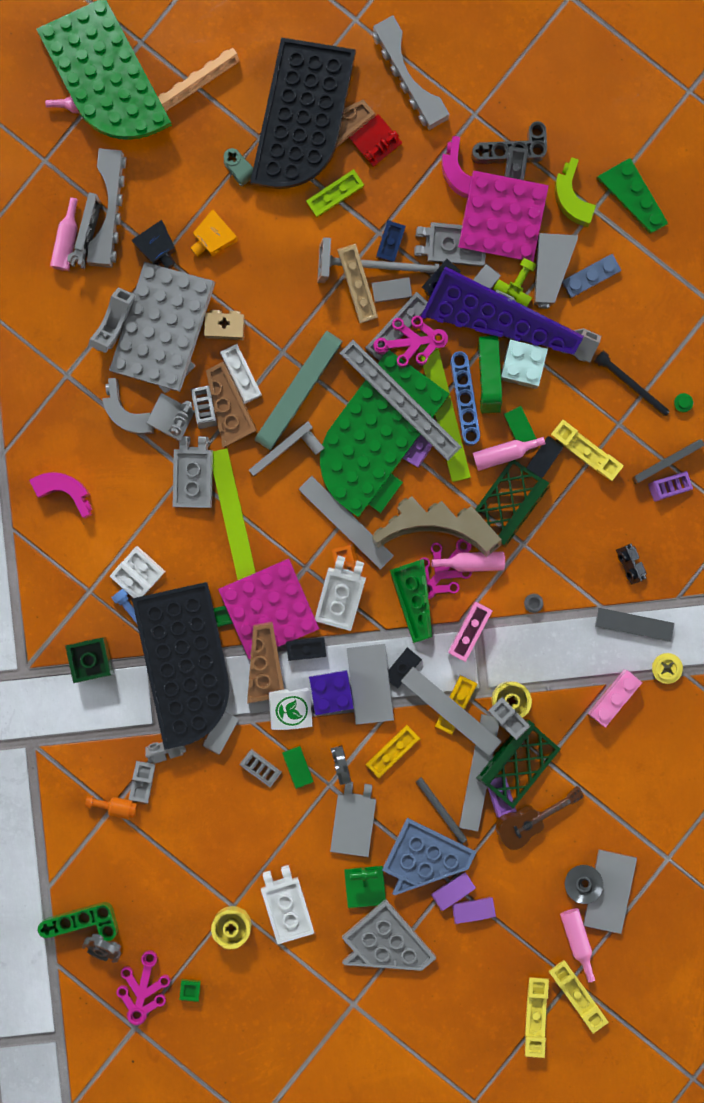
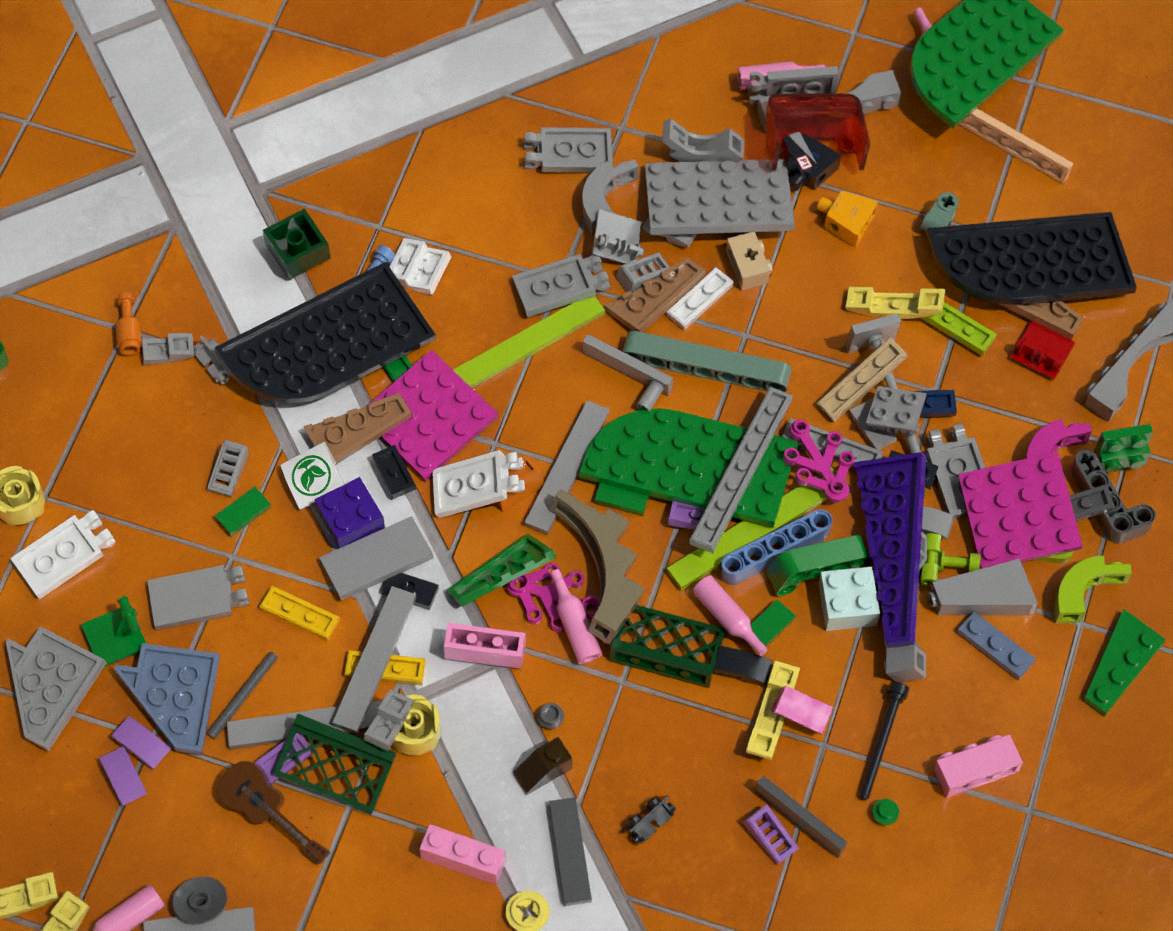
camera: 70 degrees right, 25 degrees down
dark pink arch [29,472,93,518] -> none
light grey slope [202,712,239,755] -> none
dark grey plate [331,745,351,785] -> none
none -> dark brown slope [513,736,572,795]
none -> light grey tile [524,127,613,173]
none -> clear red windscreen [766,94,871,171]
none -> hinge [771,686,833,735]
none -> sticker [783,132,818,173]
none -> light yellow slope [846,287,945,319]
none -> light grey hinge [866,386,927,436]
none -> bright pink brick [934,735,1023,798]
none -> green plate [1094,424,1153,473]

